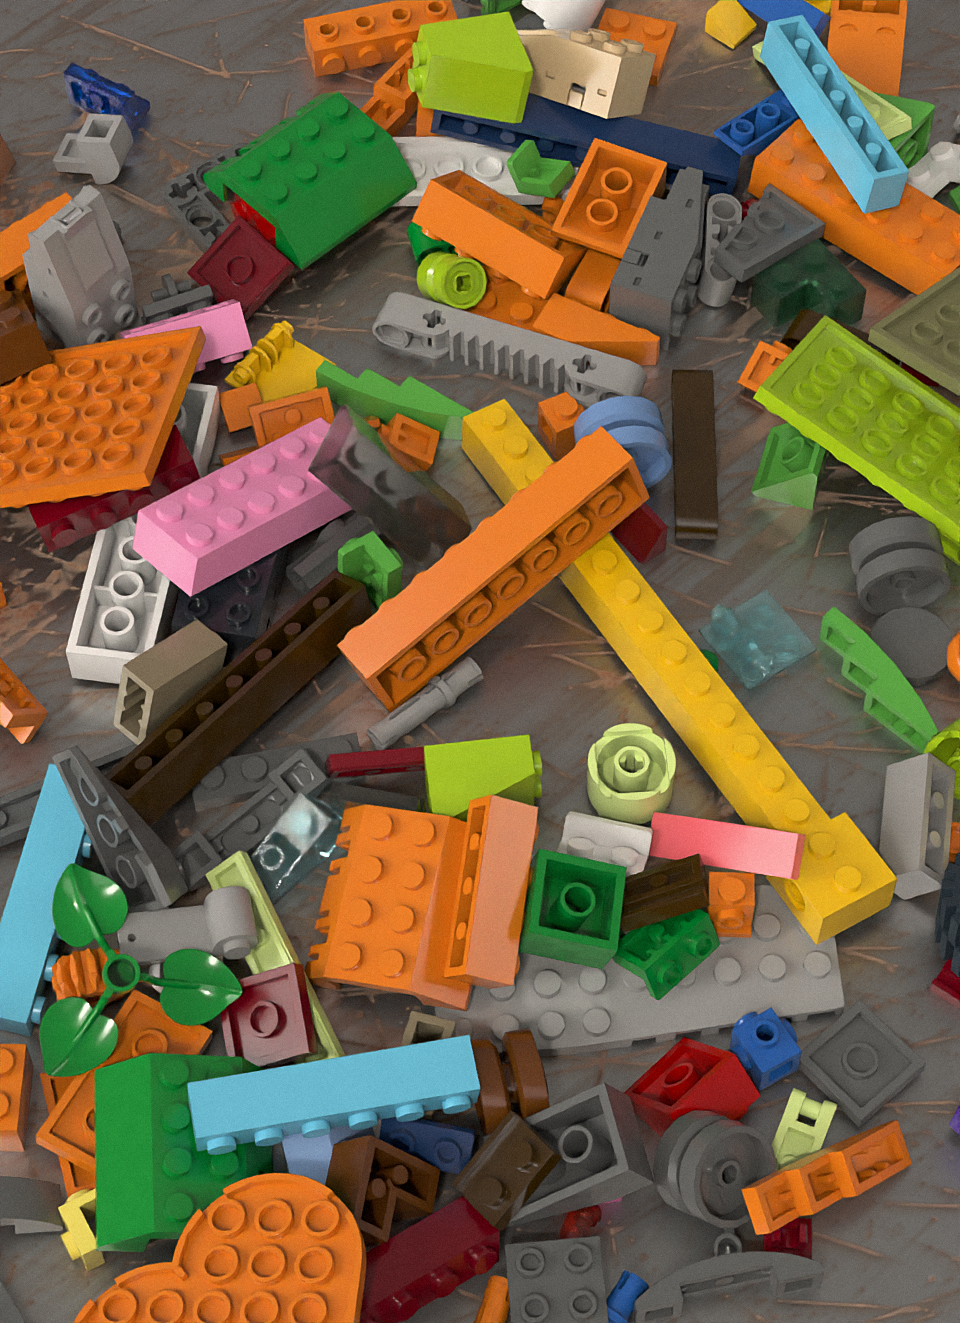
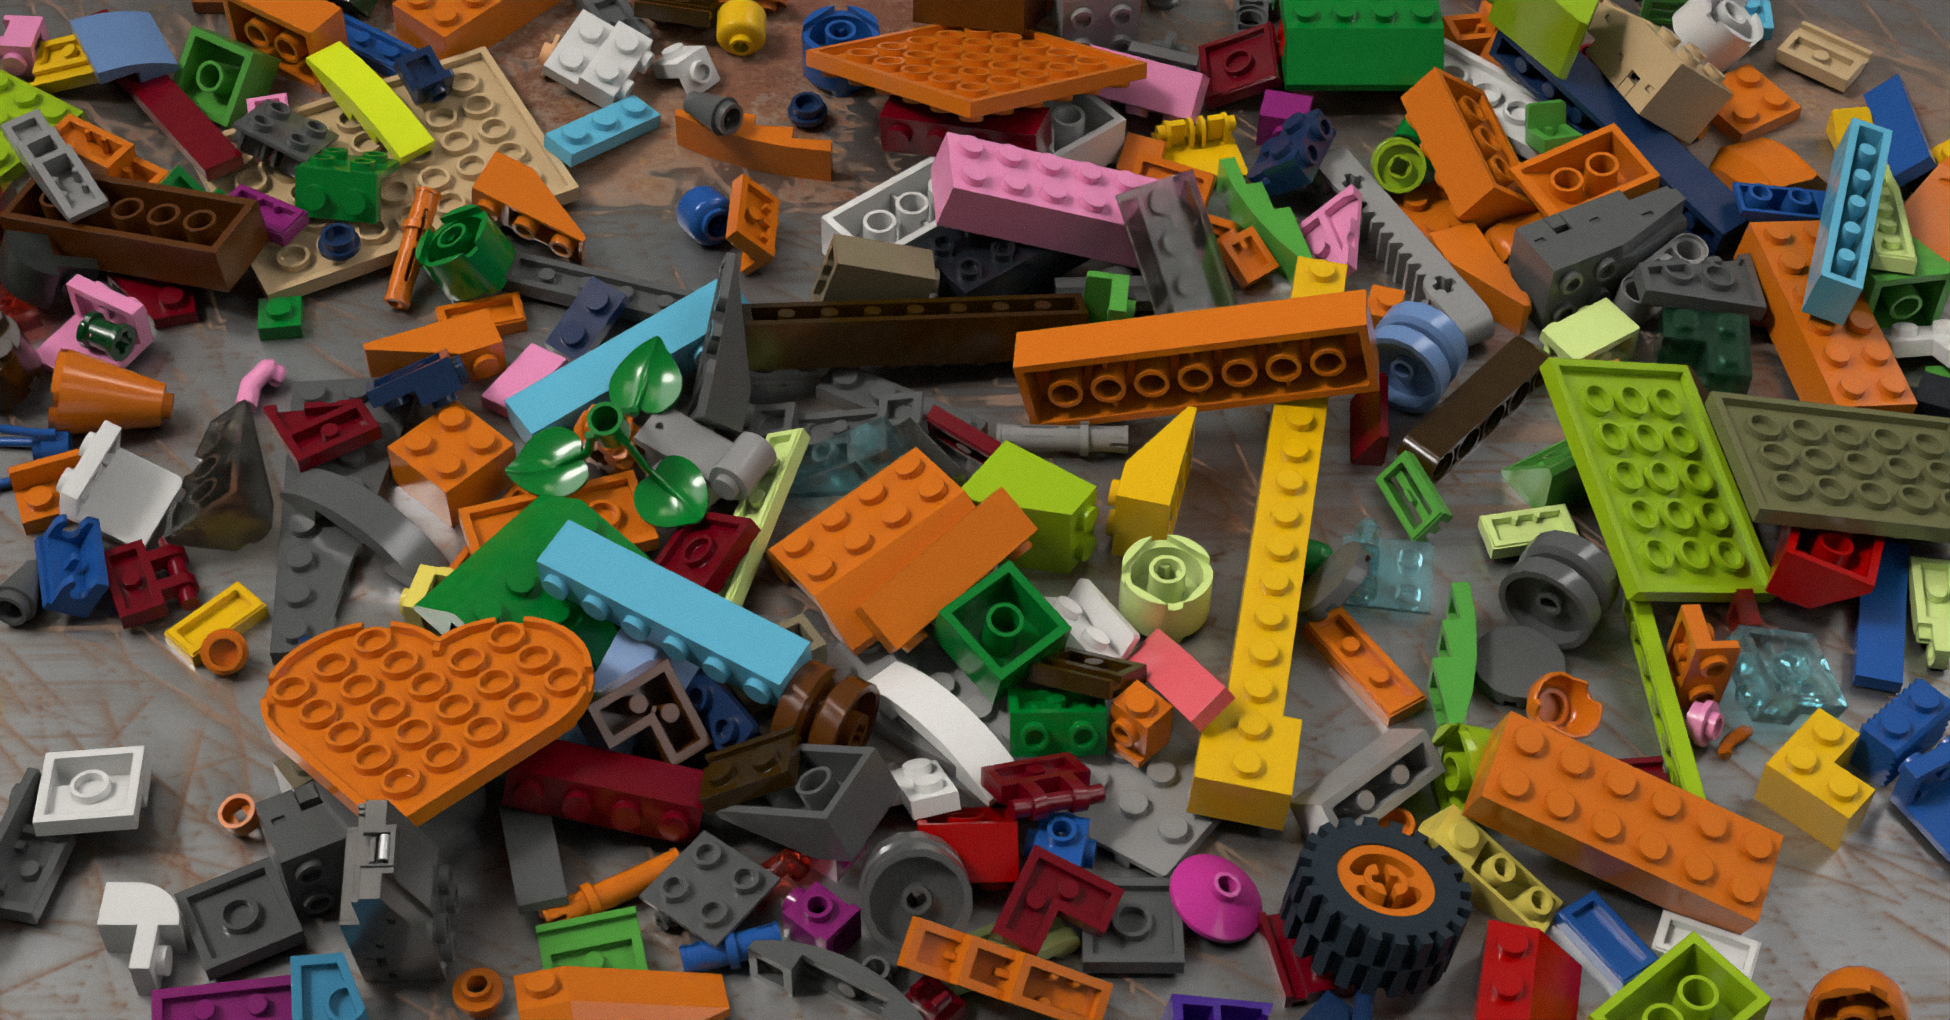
camera: 40 degrees right, 10 degrees down
none -> magenta brick [782,881,861,955]
none -> white slope [868,661,1015,807]
none -> white plate [890,758,961,820]
none -> dark red plate [981,752,1106,821]
none -> dark red plate [989,844,1125,956]
none -> yellow slope [1106,406,1197,557]
none -> dark pink dish [1169,854,1263,943]
none -> dark blue plate [1246,108,1337,198]
none -> magenta brick [1256,89,1313,146]
none -> bright pink wing [1298,184,1362,278]
none -> dark grey tile [1298,541,1372,622]
none -> orange tile [1303,605,1427,727]
none -> bright green tile [1375,450,1453,546]
none -> yellowish green plate [1478,504,1579,560]
none -> yellowish green brick [1539,297,1641,362]
none -> orange slope [1709,137,1828,192]

